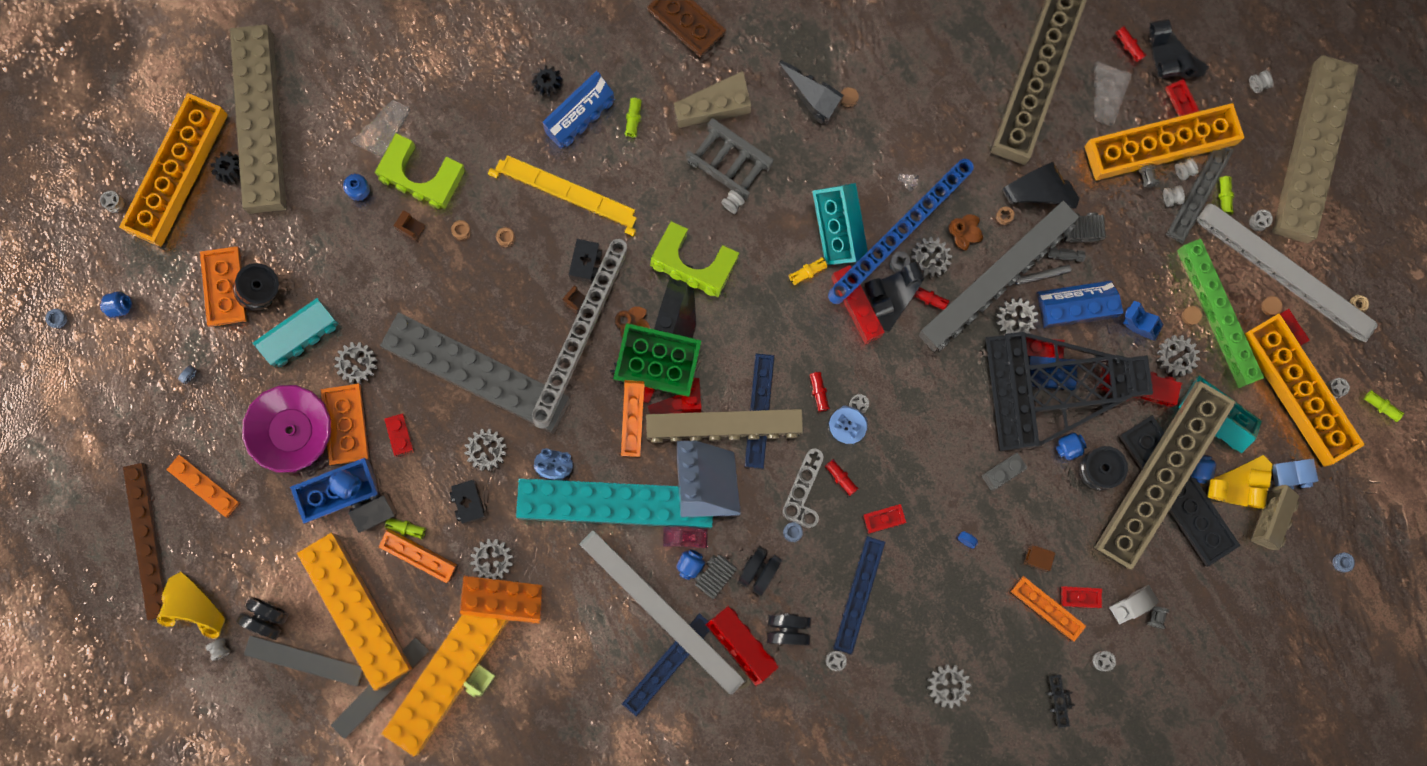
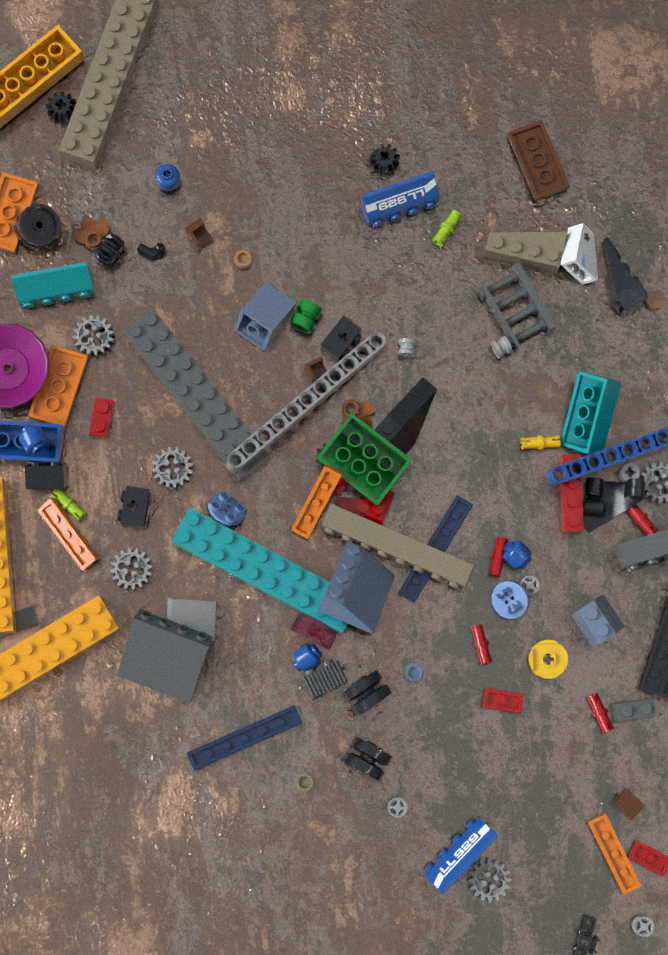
camera: 25 degrees right, 0 degrees up
clear wing [350,100,410,158] -> none
lime arch [375,133,465,209] -> none
orange plate [460,576,542,623] -> none
yellowish green bracket [463,664,496,697] -> none
yellow piece [488,155,637,236] -> none
medium nougat tile [496,227,515,247] -> none
light grey beam [579,530,745,695] -> none
lime arch [650,221,739,298] -> none
red brick [706,606,779,686] -> none
light grey beam [782,448,823,528] -> none
dark blue tile [833,536,885,655] -> none
blue tile [958,531,978,548] -> none
none -> dark orange plate [72,215,109,250]
none -> black gear [95,233,125,266]
none -> dark grey panel [117,609,213,703]
none -> black arm [137,243,165,259]
none -> light grey slope [167,598,221,642]
none -> sand blue slope [234,282,297,352]
none -> green wheel [289,299,323,334]
none -> light grey wheel [398,338,418,358]
none -> blue slope [424,818,499,894]
none -> blue head [503,540,532,569]
none -> yellow plate [528,640,568,679]
none -> white slope [560,223,598,285]
none -> sand blue slope [571,594,625,648]
none -> red pin [587,693,615,734]

